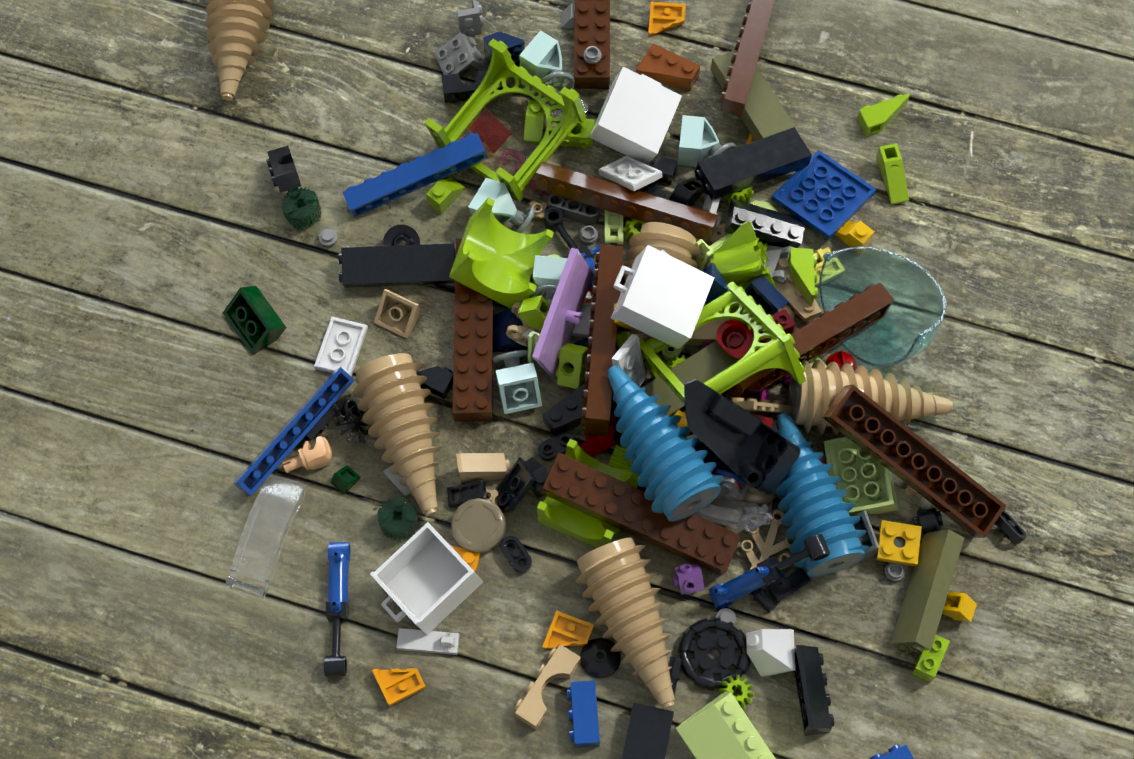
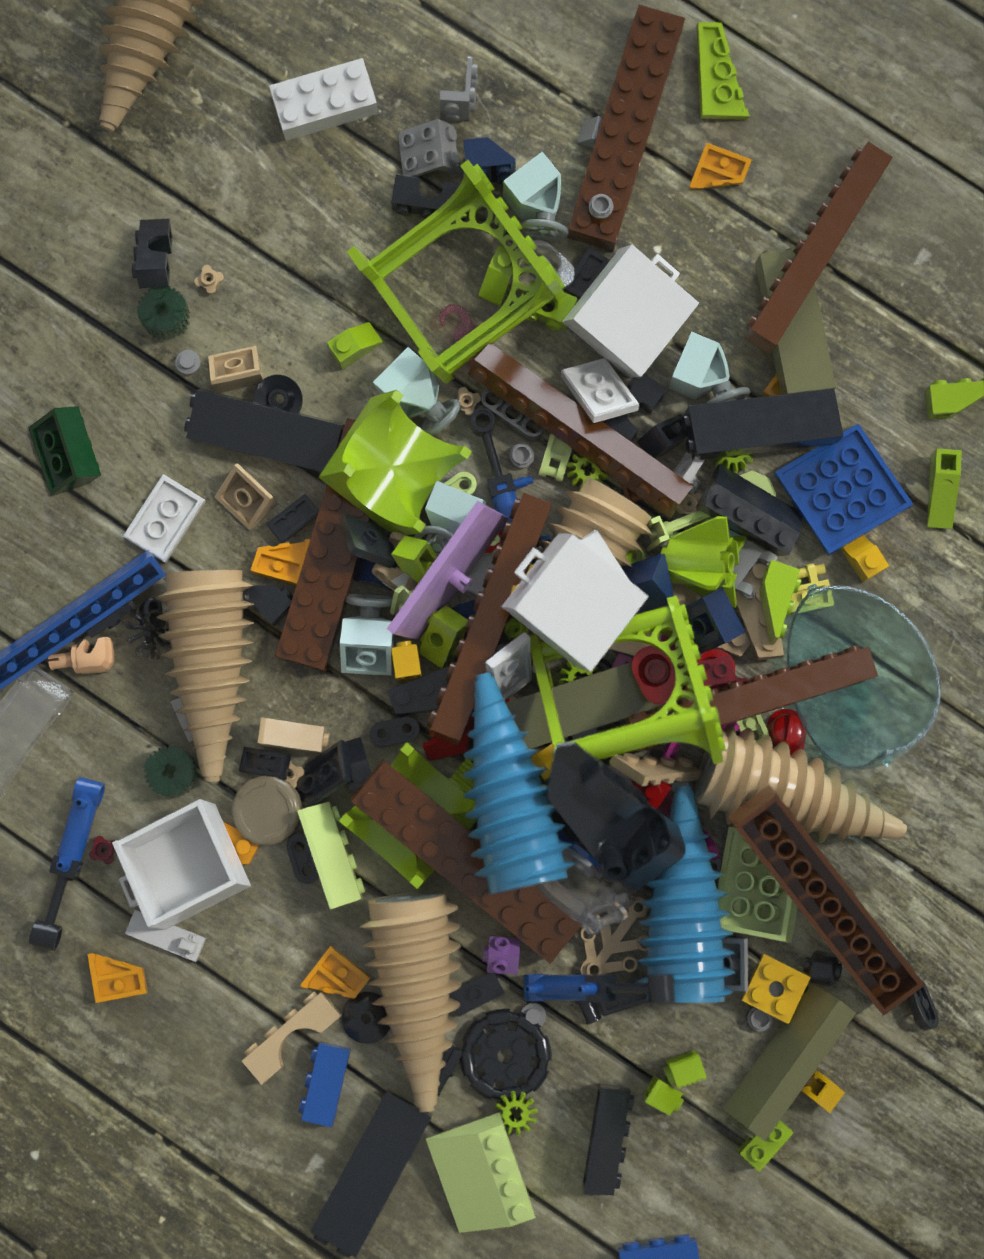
camera: 15 degrees right, 15 degrees up
dark green slope [331,465,361,494] -> none
blue brick [343,133,488,217] -> none
clear red plate [467,108,512,153] -> none
dark orange wedge [636,43,700,91] -> none
white slope [746,629,795,677] -> none
none -> dark red plate [89,836,115,865]
none -> tan plate [194,265,224,294]
none -> tan slope [208,346,264,393]
none -> light orange wing [250,539,310,586]
none -> black plate [266,494,319,544]
none -> white piece [269,58,378,141]
none -> yellowish green slope [298,802,366,909]
none -> black plate [339,513,396,568]
none -> yellow brick [391,641,422,683]
none -> black plate [449,973,505,1017]
none -> black plate [564,248,610,300]
none -> lime slope [642,1075,684,1116]
none -> lime brick [663,1050,707,1089]

